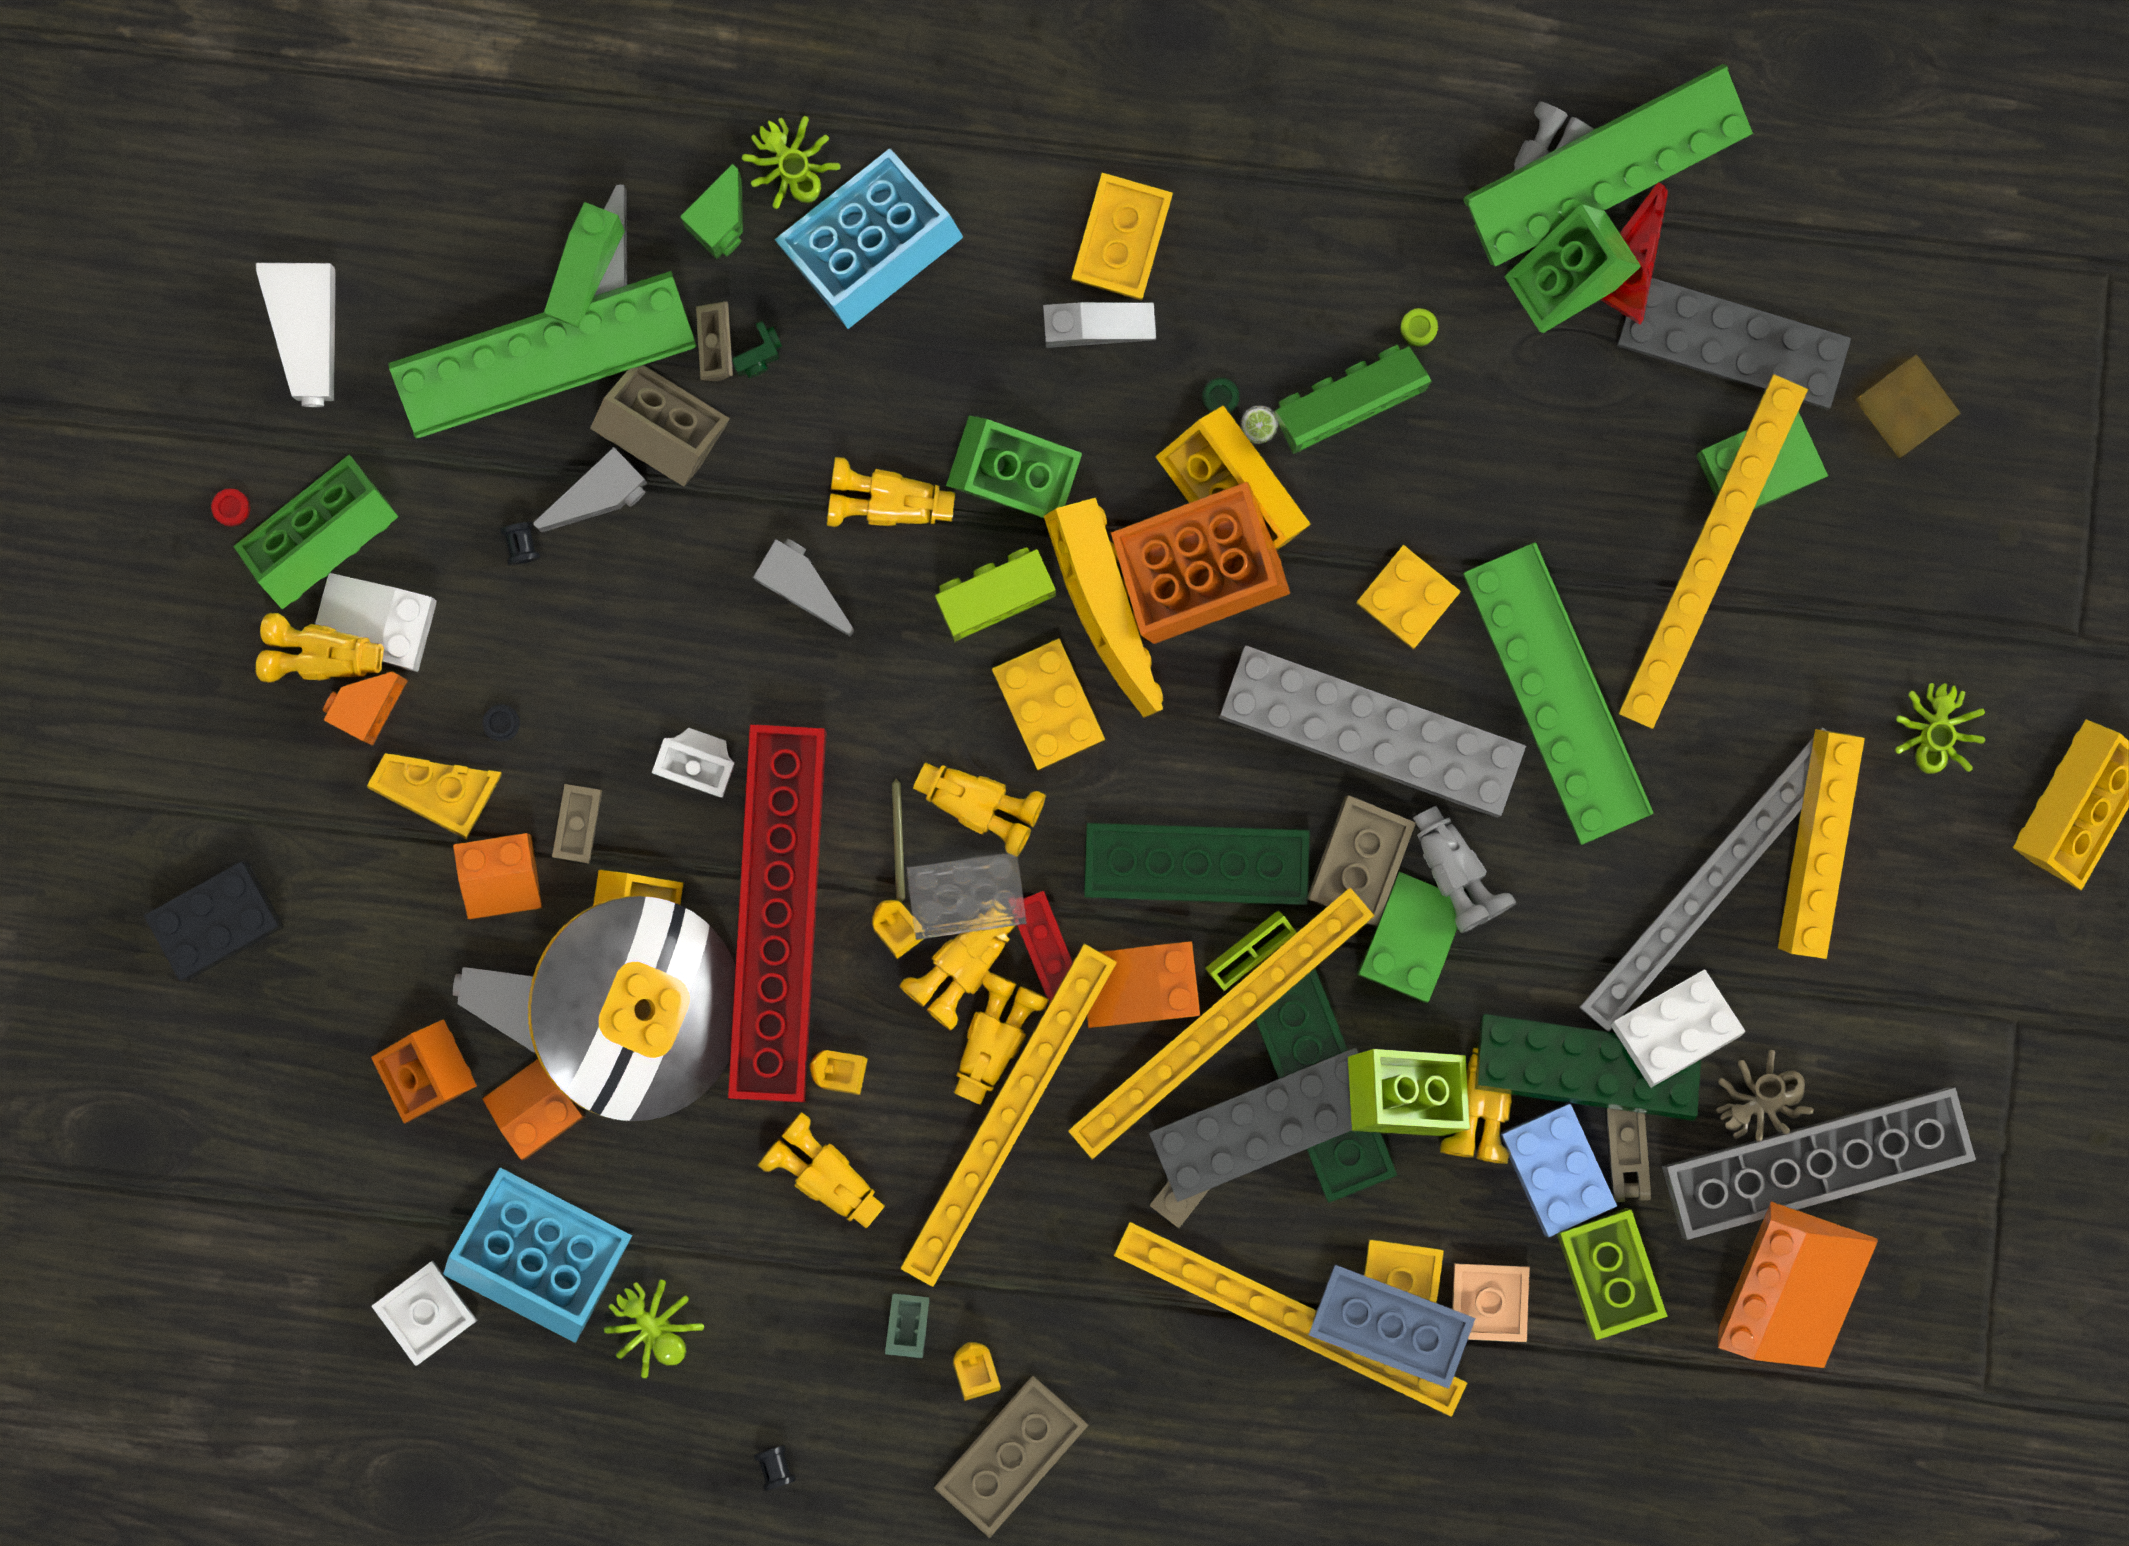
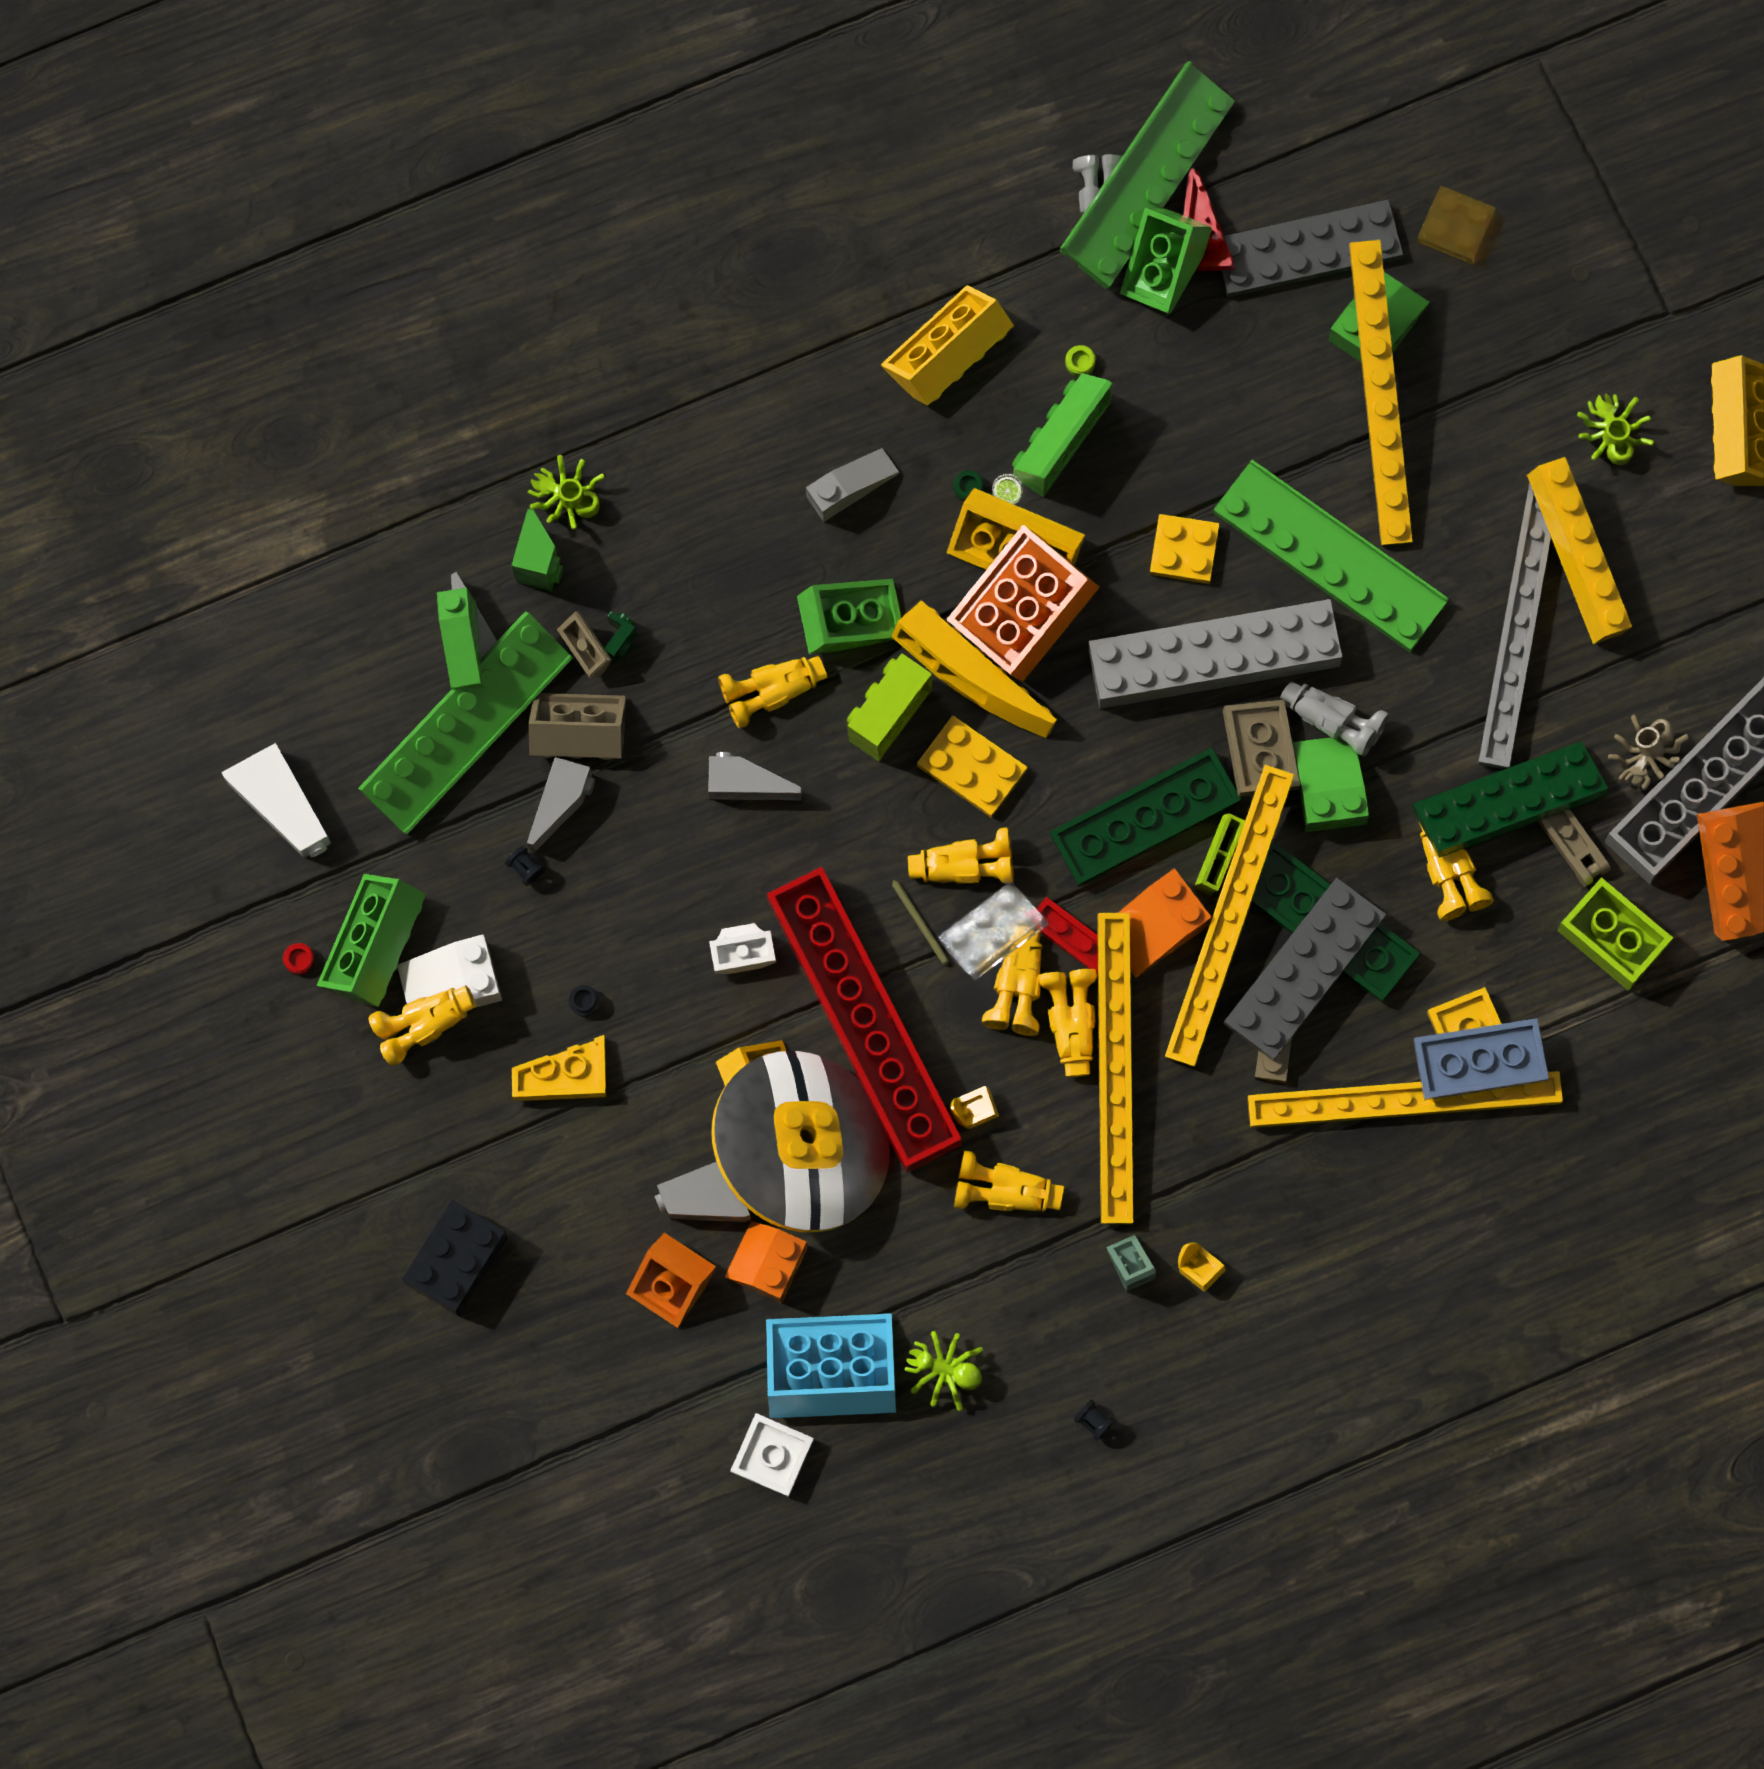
camera: 20 degrees left, 10 degrees down
orange slope [323,672,408,745] -> none
orange slope [453,833,542,920] -> none
dark tan plate [552,784,602,864] -> none
medium azure slope [775,148,963,329] -> none
yellow plate [872,900,927,959] -> none
dark tan tile [934,1375,1089,1538] -> none
yellow plate [1071,173,1173,301] -> none
lime brick [1348,1049,1470,1136] -> none
light nougat plate [1452,1263,1530,1342] -> none
light blue brick [1500,1103,1617,1237] -> none
white plate [1611,969,1745,1088] -> none
none -> yellow slope [881,285,1014,406]

